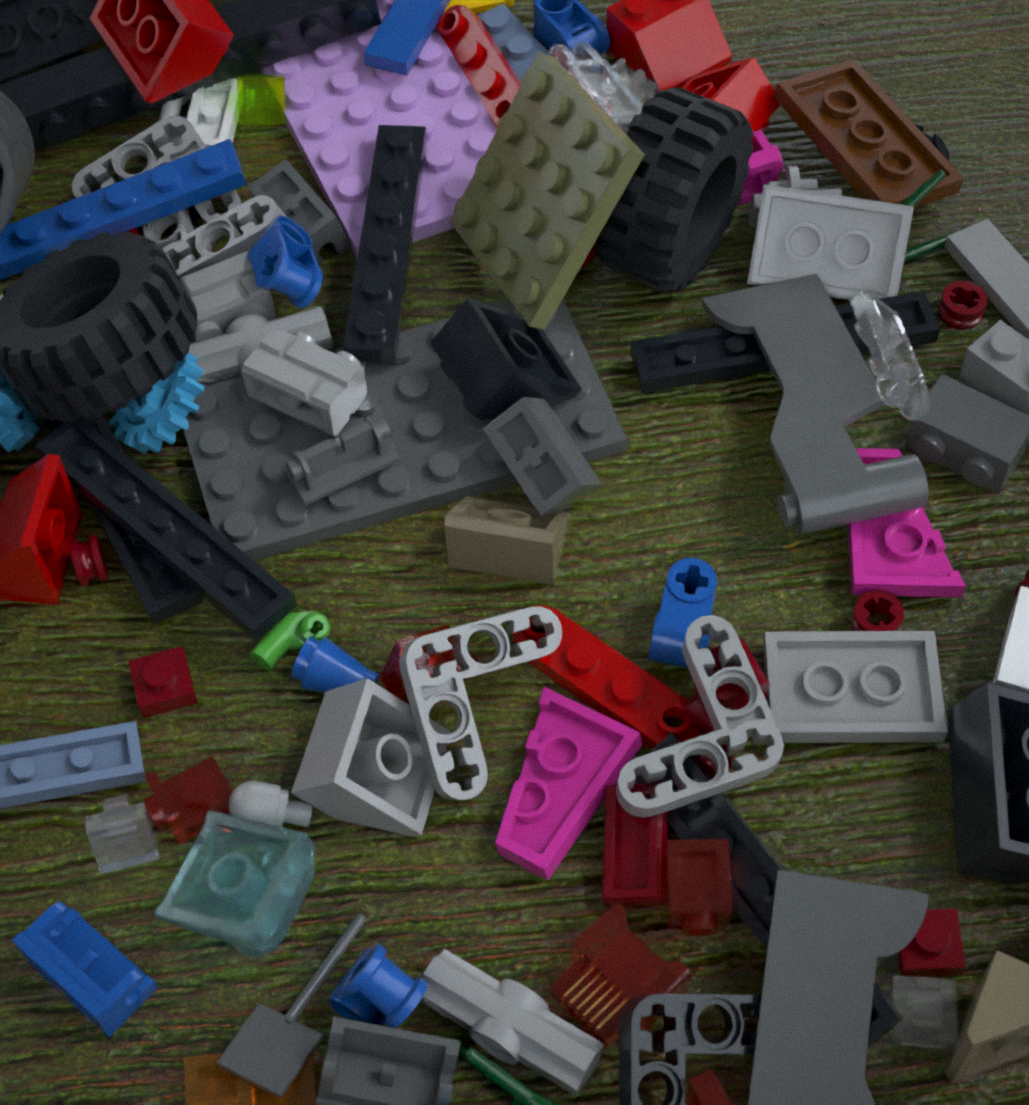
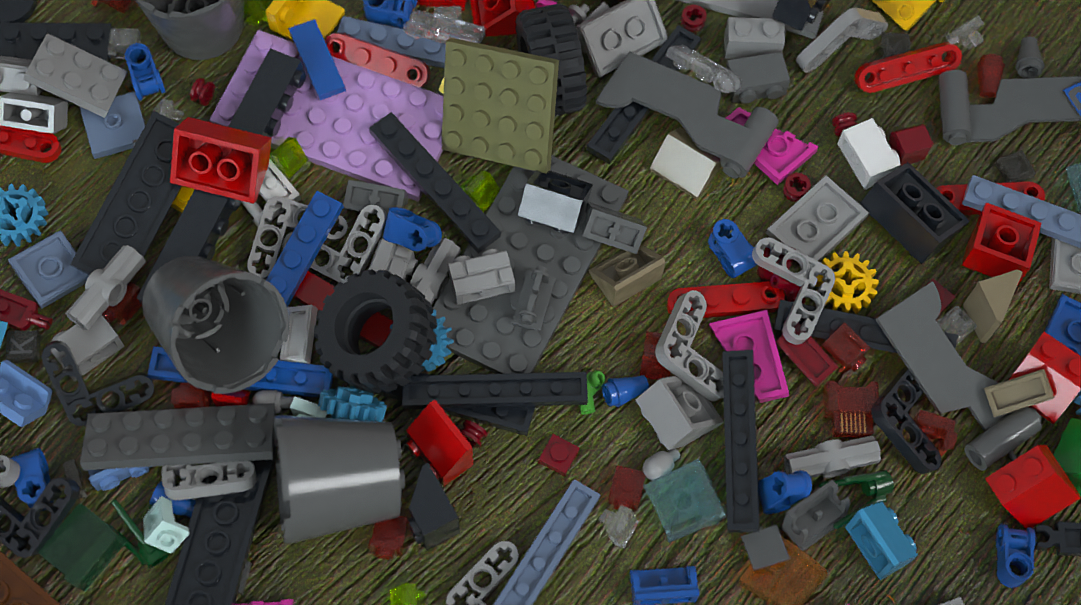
camera: 50 degrees left, 10 degrees up
none -> clear neon green tile [462,170,500,212]
none -> slope [649,127,721,199]
none -> black plate [722,350,760,533]
none -> yellow gear [815,251,879,314]

